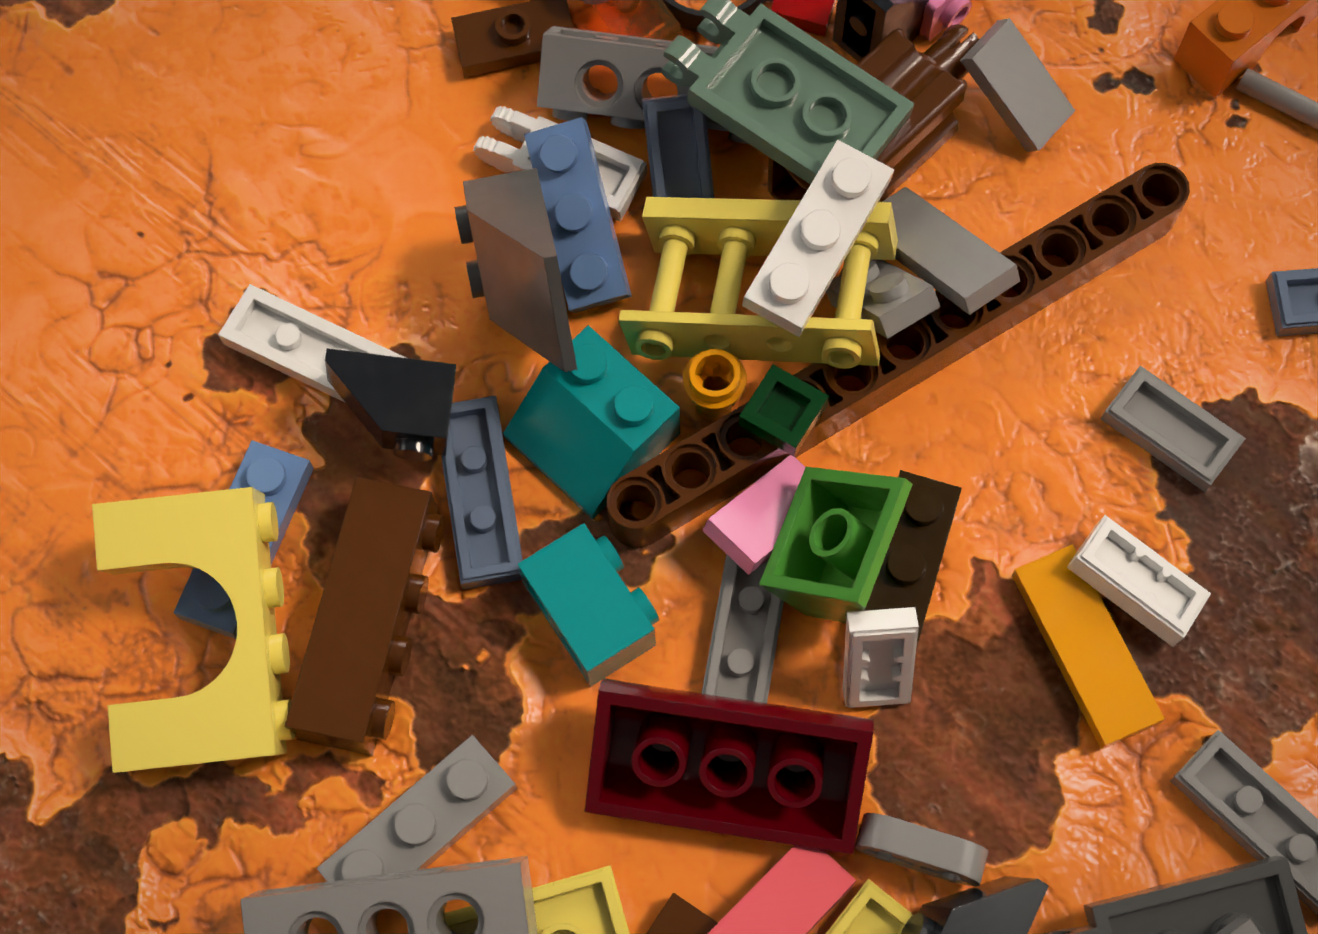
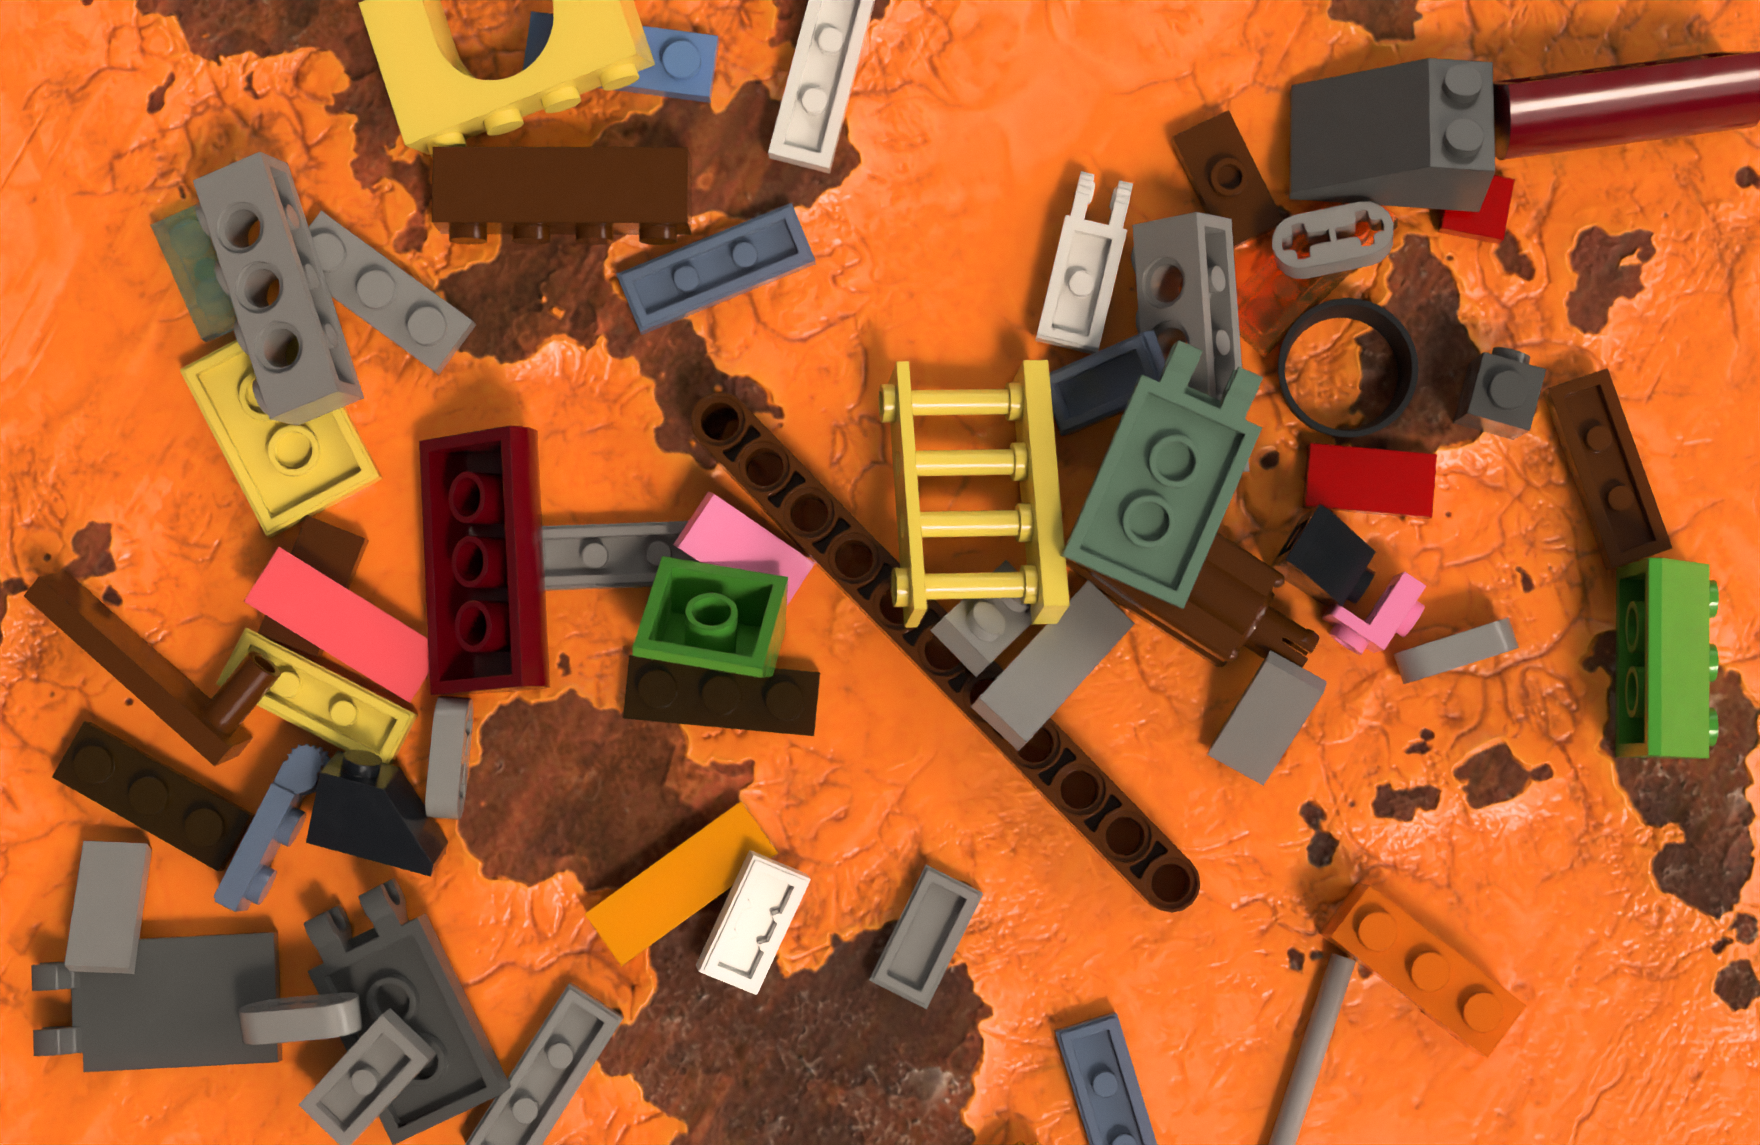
camera: 75 degrees right, 15 degrees up
black slope [325,348,456,461] -> none
slope [454,168,577,372] -> none
teal slope [503,325,680,520] -> none
teal brick [517,523,659,687] -> none
medium blue plate [524,117,632,313] -> none
light orange cone [683,349,747,423] -> none
dark green plate [739,364,829,457] -> none
white plate [742,140,894,337] -> none
white plate [842,607,919,708] -> none

